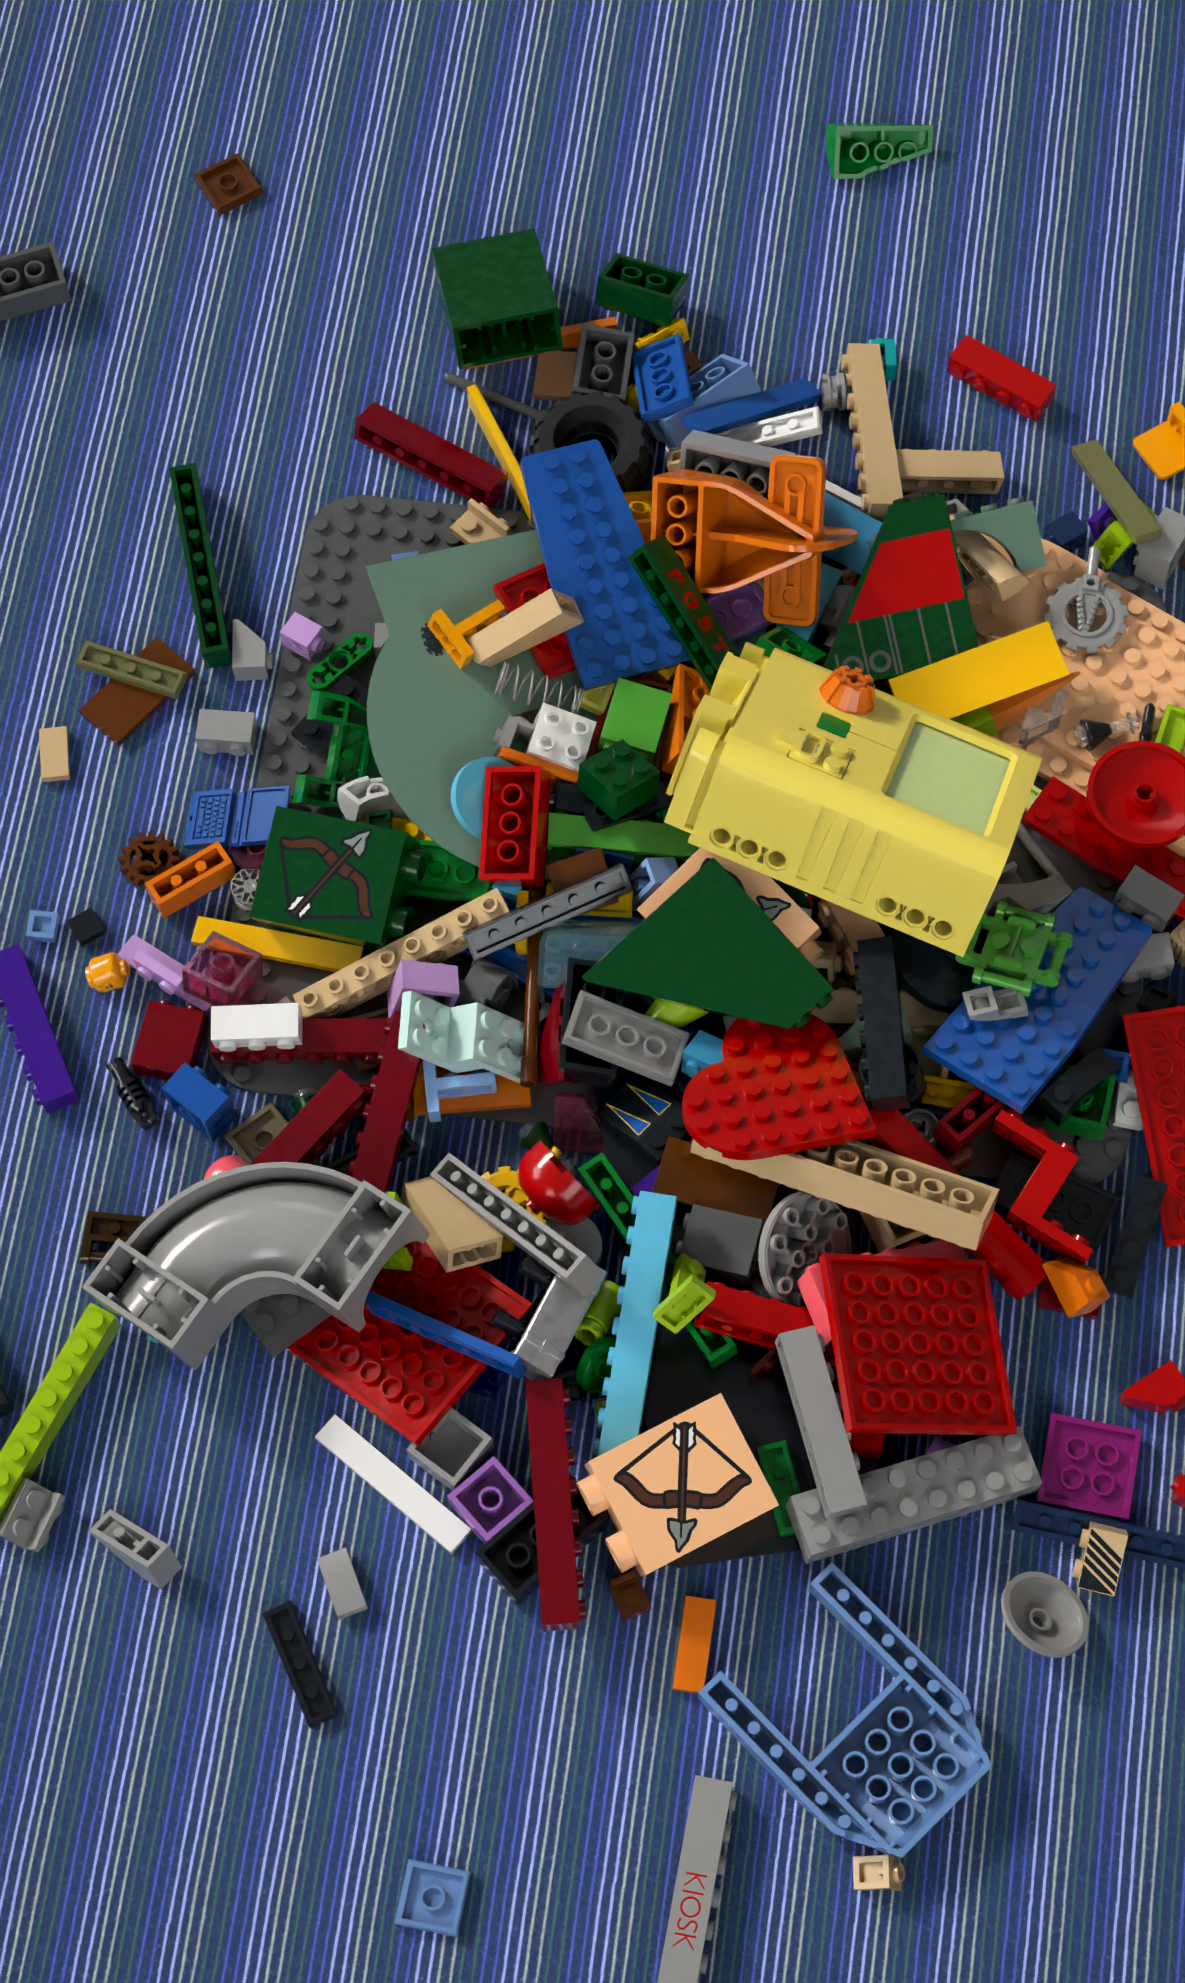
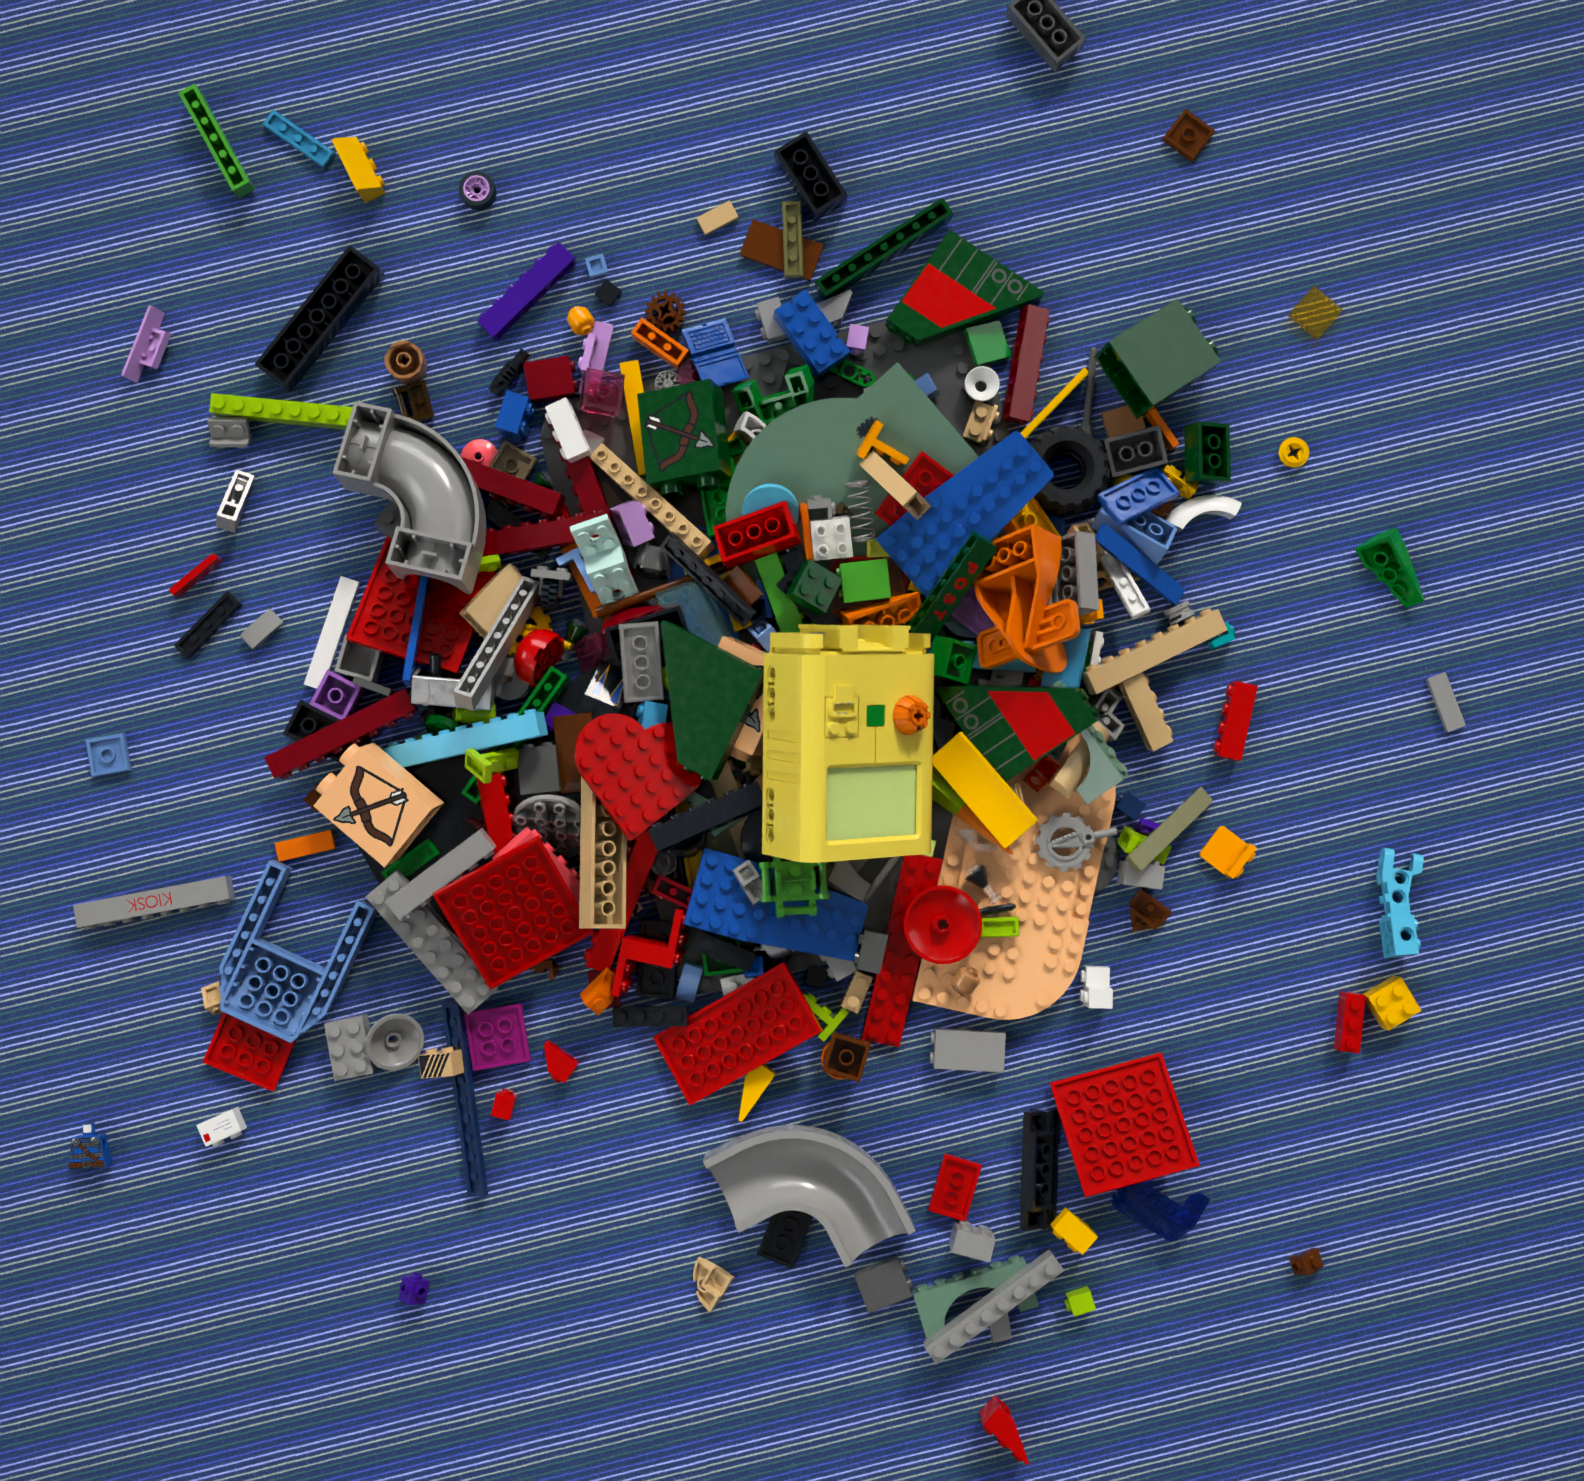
camera: 65 degrees right, 20 degrees up
none -> red tile [169,554,223,597]
none -> white brick [197,1107,247,1147]
none -> red plate [203,1012,297,1092]
none -> light grey brick [324,1014,378,1081]
none -> dark grey tile [352,676,397,696]
none -> medium nougat brick [384,341,427,384]
none -> reddish brown bracket [529,959,559,980]
none -> plate [531,566,574,611]
none -> medium blue slope [675,961,704,1003]
none -> blue piece [773,289,850,379]
none -> black brick [774,131,847,222]
none -> dark green slope [885,230,1045,347]
none -> green tile [964,320,1011,366]
none -> white piece [964,366,1000,402]
none -> clear red bracket [1023,755,1059,792]
none -> white brick [1164,495,1241,532]
none -> yellow gear [1278,437,1309,468]
none -> clear yellow tile [1288,286,1342,340]
none -> light grey tile [1426,672,1466,733]

